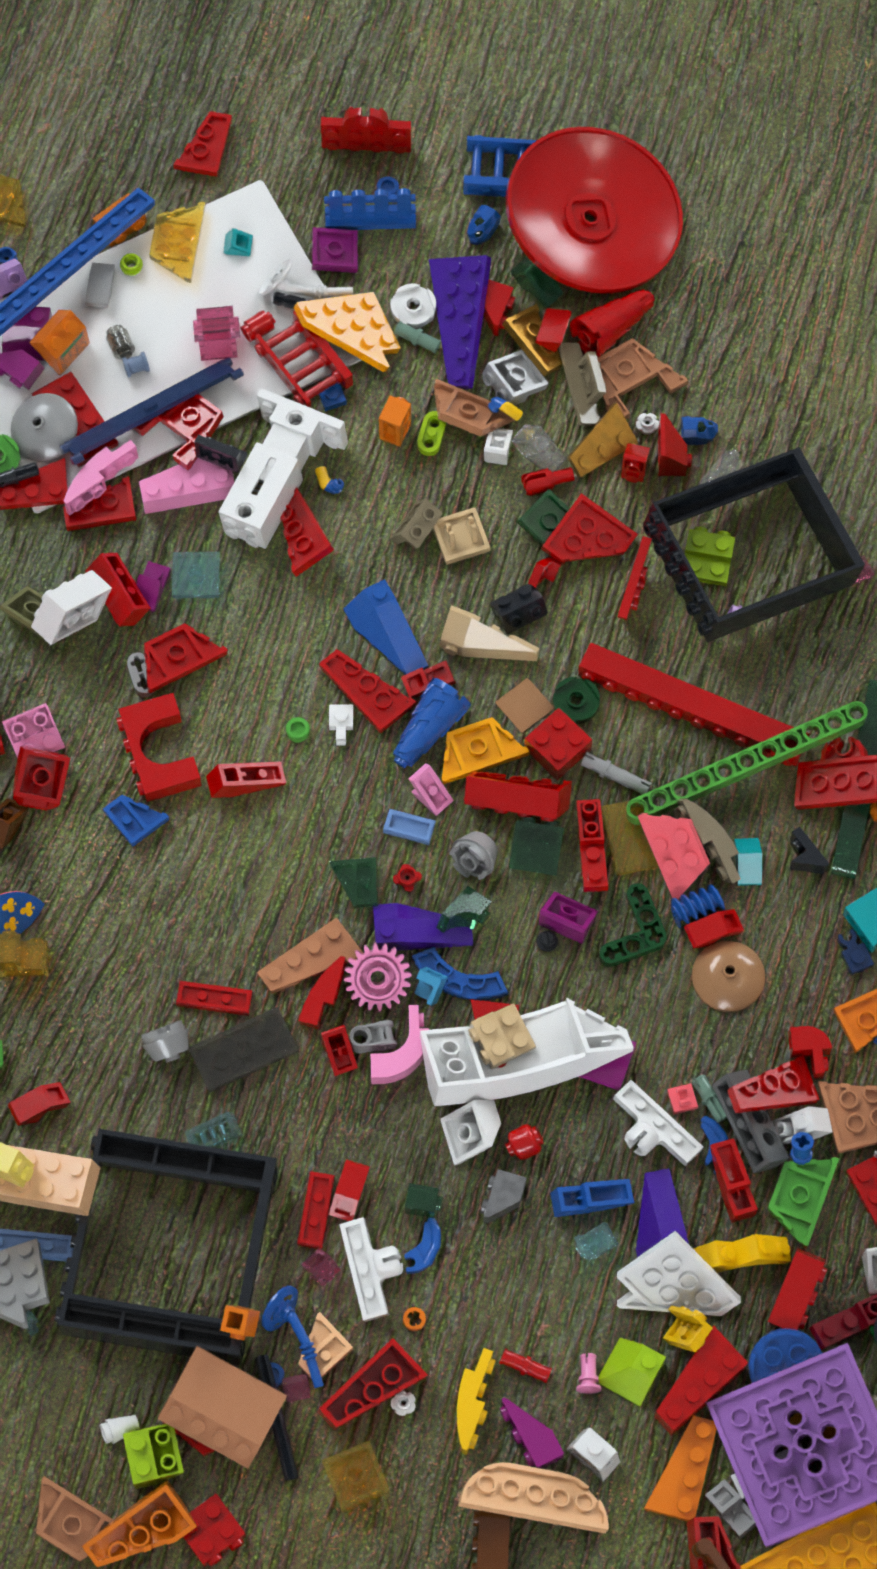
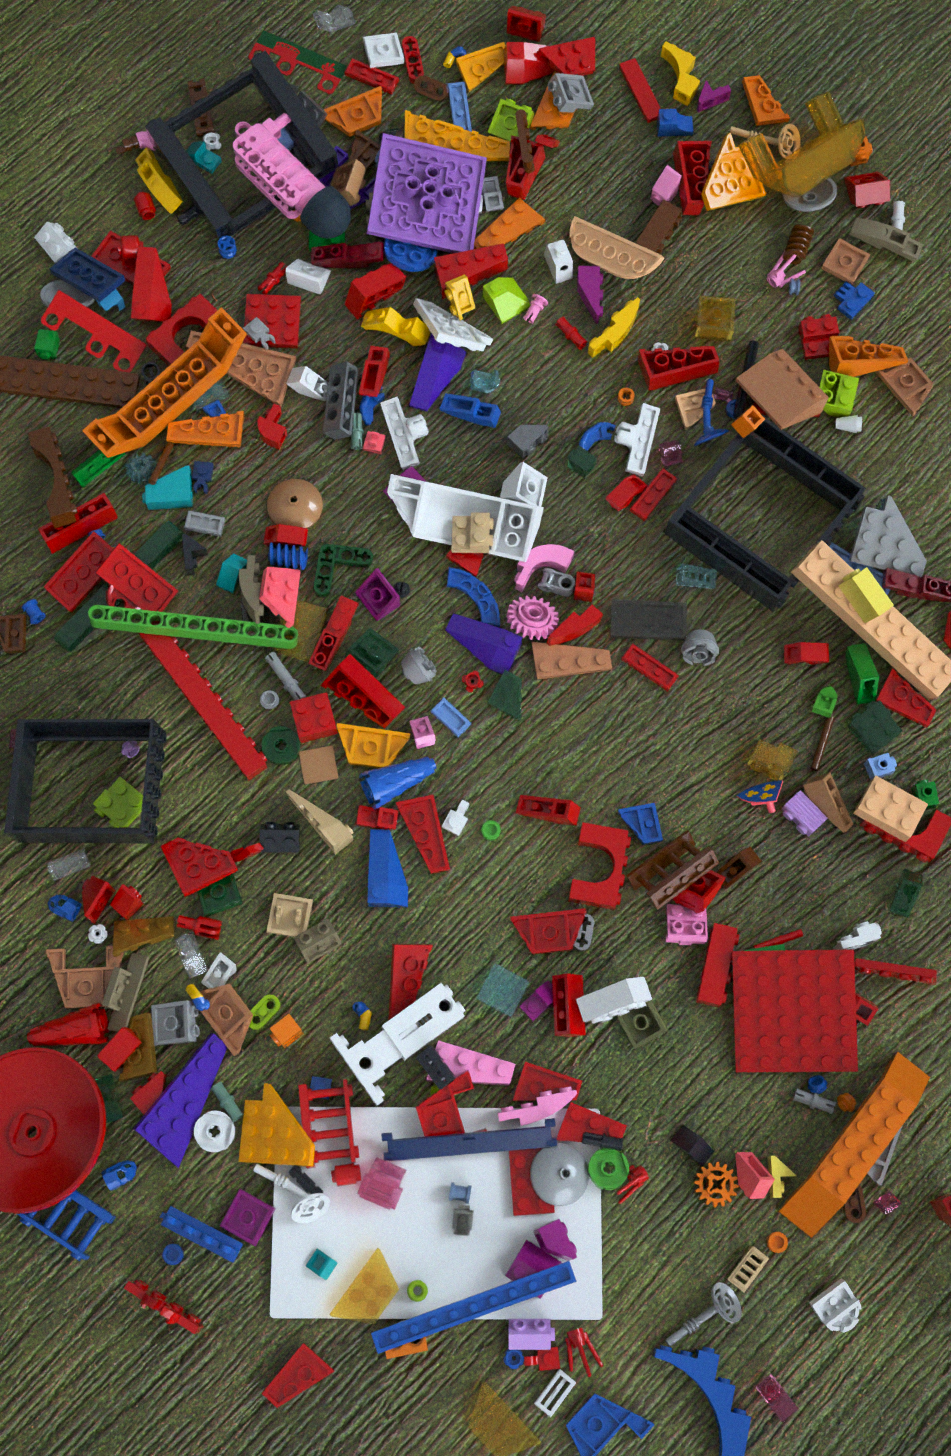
camera: 155 degrees left, 5 degrees up
orange slope [29,310,90,375] -> none
light grey slope [85,262,115,308] -> none
dark azure panel [415,967,448,1006] -> none
clear green arch [436,886,492,933] -> none
red head [505,1124,544,1161] -> none
red wing [617,536,652,620] -> none
red wing [727,1055,820,1113] -> none
bright green wing [767,1157,839,1249] -> none
blue bush [790,1132,814,1165] -> none
none -> light grey plate [184,510,225,537]
none -> light grey plate [260,690,279,709]
none -> reddish brown fence [626,830,719,910]

